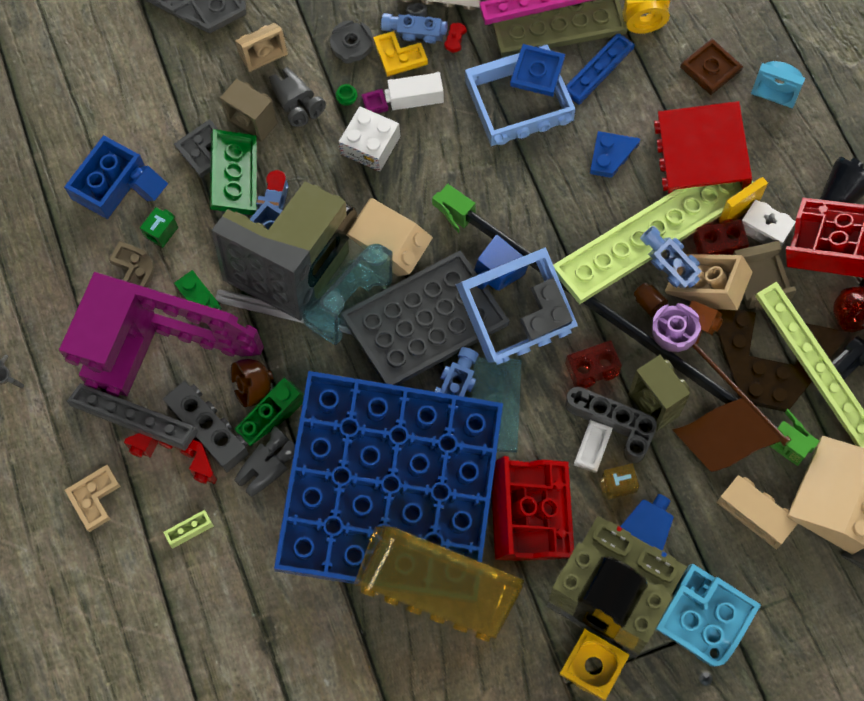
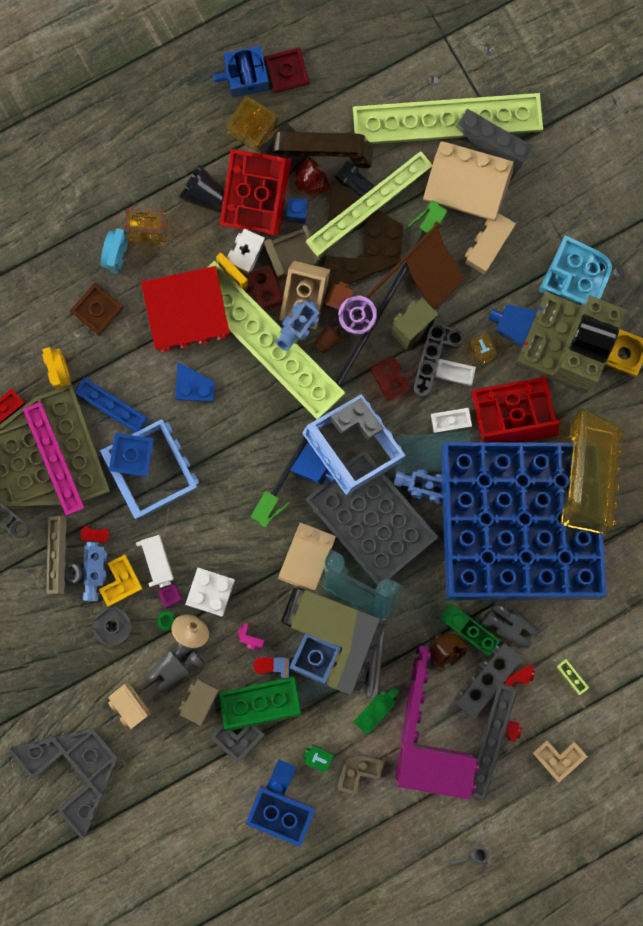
camera: 105 degrees left, 15 degrees up
none -> clear yellow brick [124,208,168,245]
none -> tan dish [171,615,209,648]
none -> dark pink bracket [237,623,265,651]
none -> blue brick [287,198,307,223]
none -> white plate [431,408,472,433]

